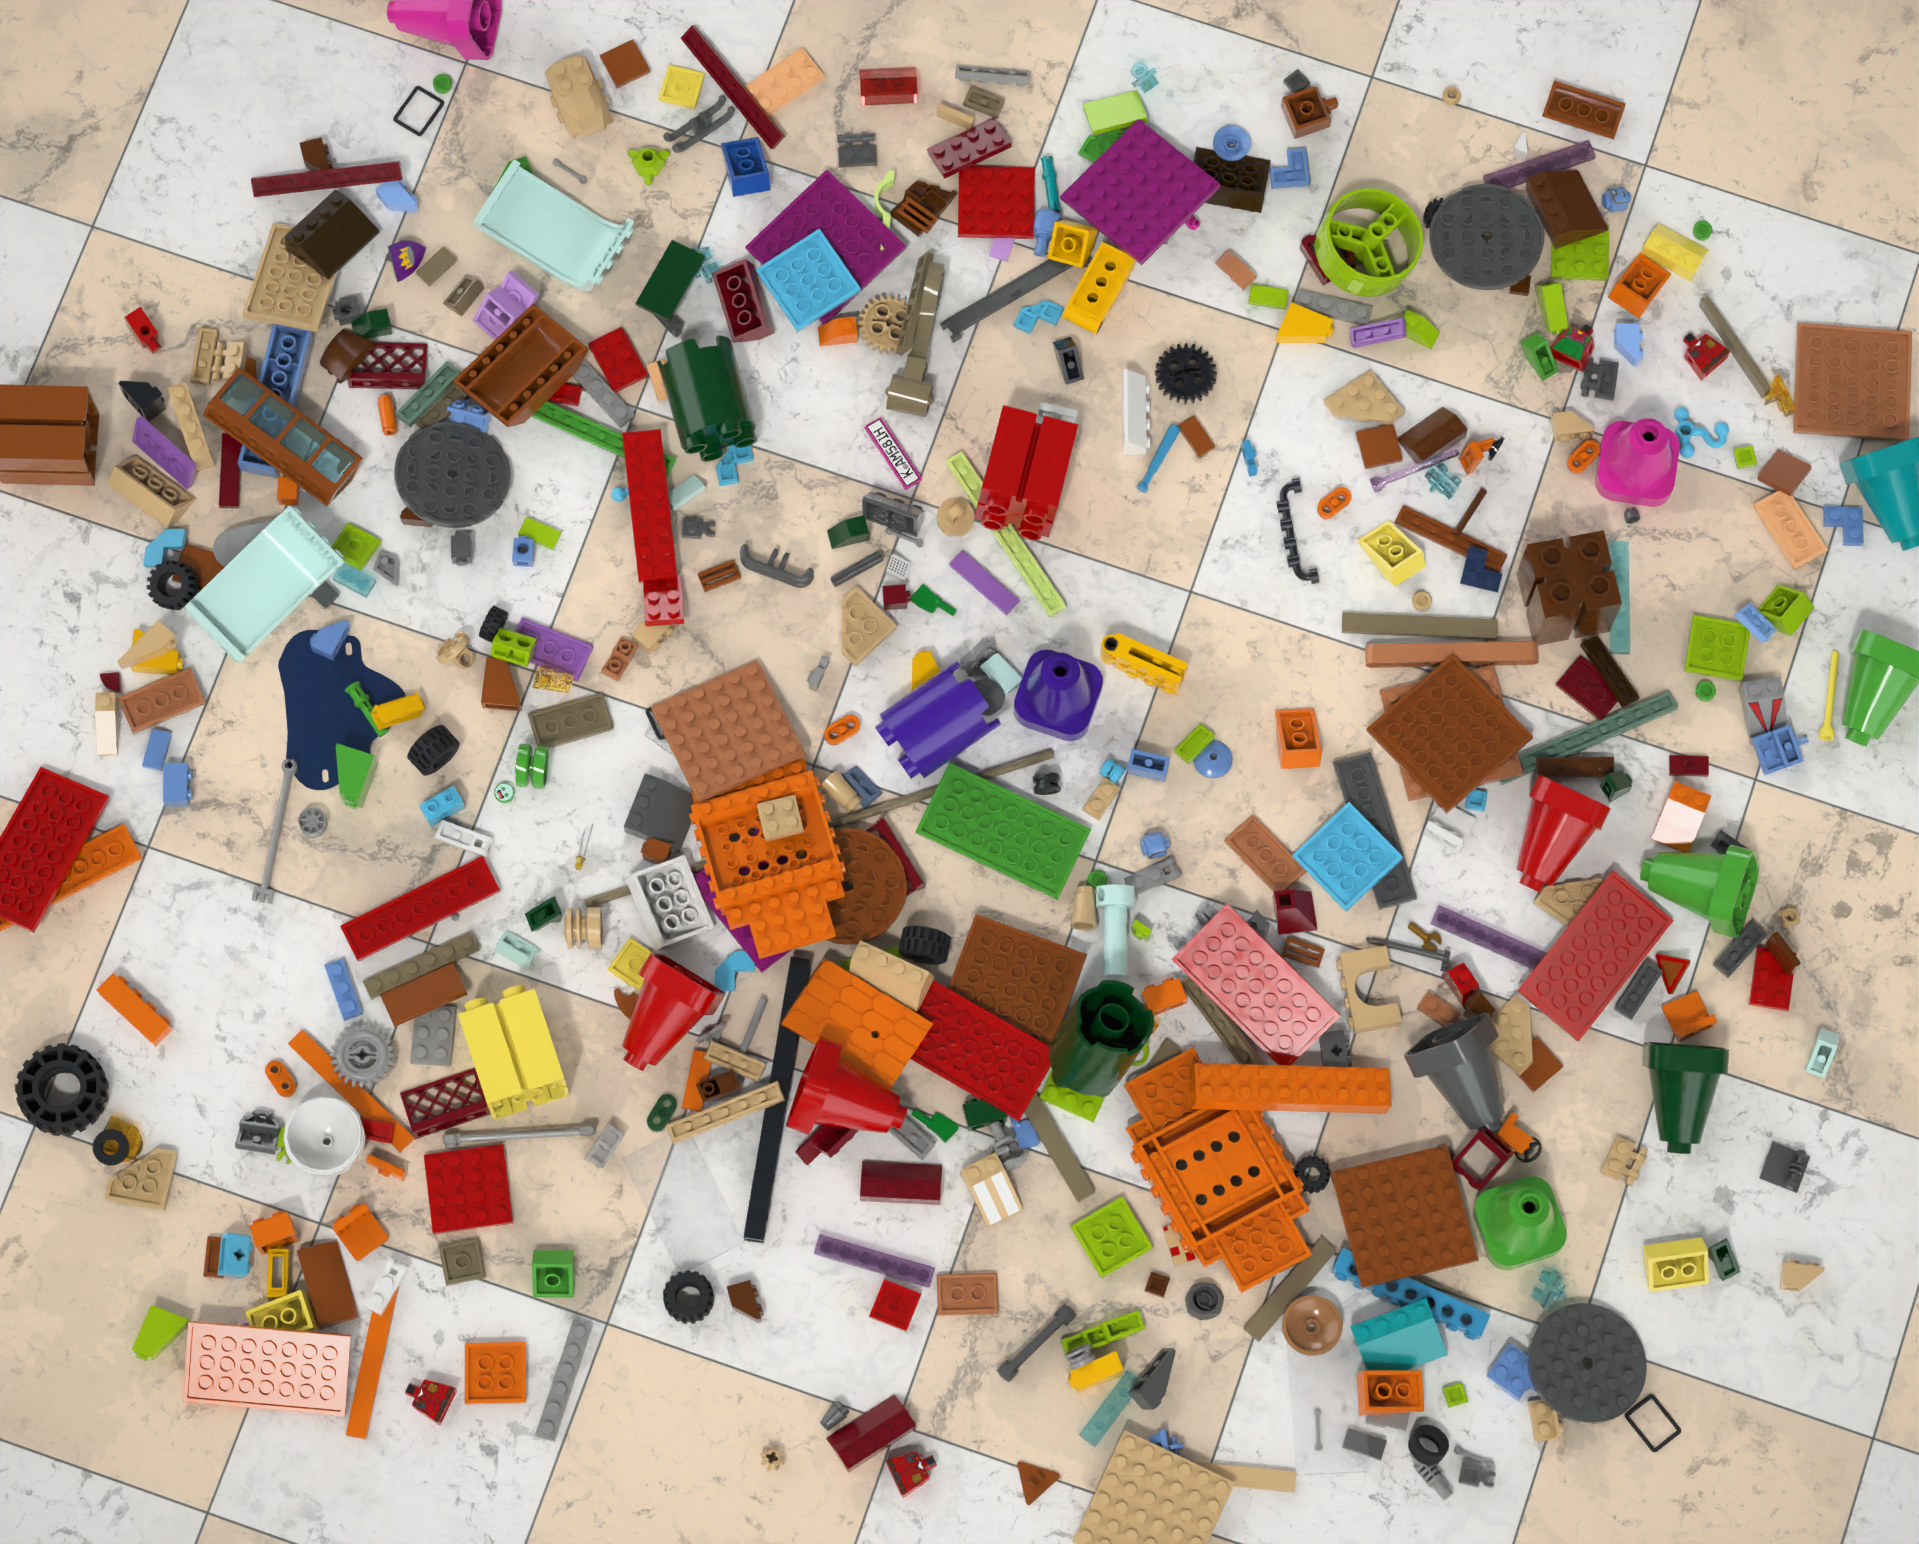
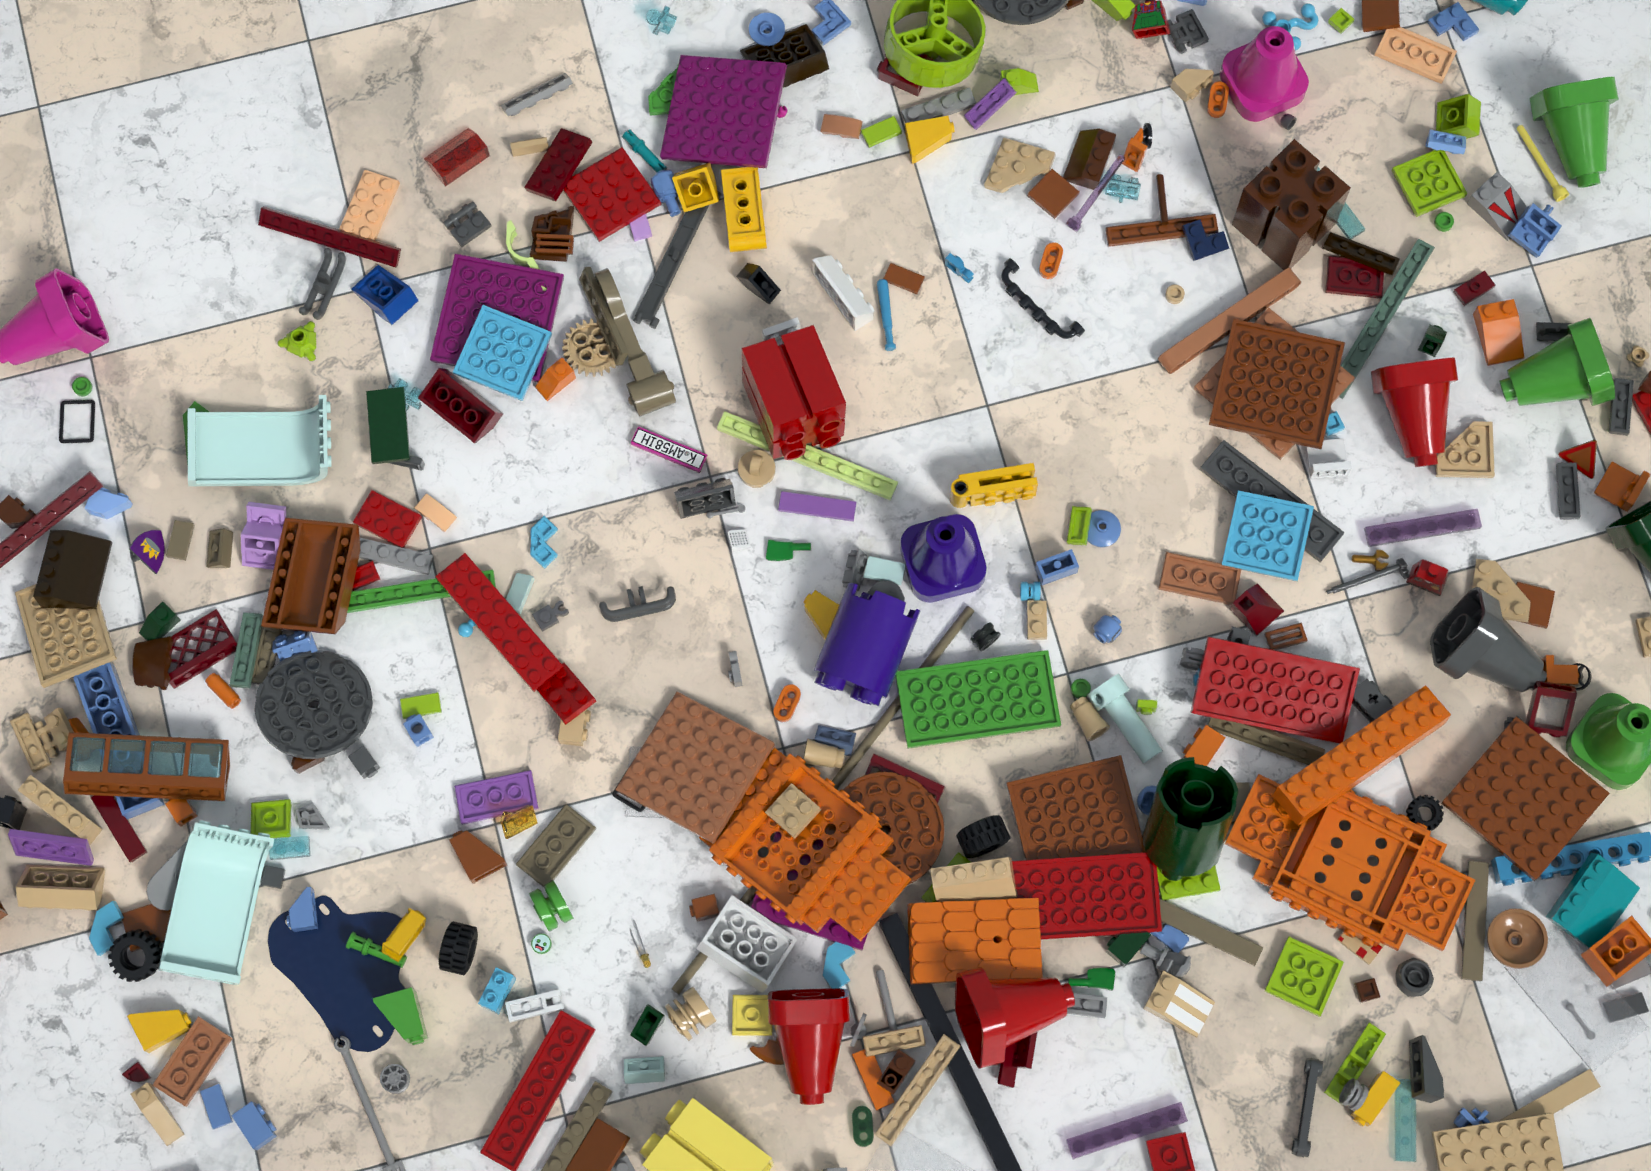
camera: 30 degrees left, 0 degrees up
tan slope [117,620,178,669] -> none
dark grey brick [332,297,362,326] -> none
tan tile [435,630,474,668] -> none
black tyre [479,606,508,643] -> none
lime brick [490,628,537,667] -> none
tan slope [545,55,614,138] -> none
light grey hinge [553,159,587,184] -> none
dark orange tile [599,39,650,88] -> none
nougat slope [601,636,638,681] -> none
dark grey slope [624,773,694,852] -> none
dark green brick [657,335,757,462] -> none
light yellow tile [659,65,705,109] -> none
dark orange tile [698,560,741,593] -> none
dark green slope [827,515,869,549] -> none
dark grey axle [830,551,883,587] -> none
tan plate [842,586,897,667] -> none
dark red slope [860,1161,942,1205] -> none
dark red brick [882,584,911,610] -> none
nougat tile [937,1273,998,1316] -> none
dark tan plate [963,87,1005,119] -> none
medium azure tile [1013,300,1064,335] -> none
lime tile [1083,90,1148,135] -> none
light grey plate [1124,857,1182,896] -> none
black gear [1155,343,1217,404] -> none
orange slope [1275,708,1322,769] -> none
tan arch [1336,946,1402,1034] -> none
dark tan tile [1341,612,1498,640] -> none
light yellow slope [1358,520,1426,587] -> none
nougat plate [1417,991,1461,1027] -> none
reddish brown slope [1463,991,1495,1018] -> none
red plate [1517,870,1674,1042] -> none
bright green slope [1520,333,1559,381] -> none
reddish brown plate [1536,757,1614,778] -> none

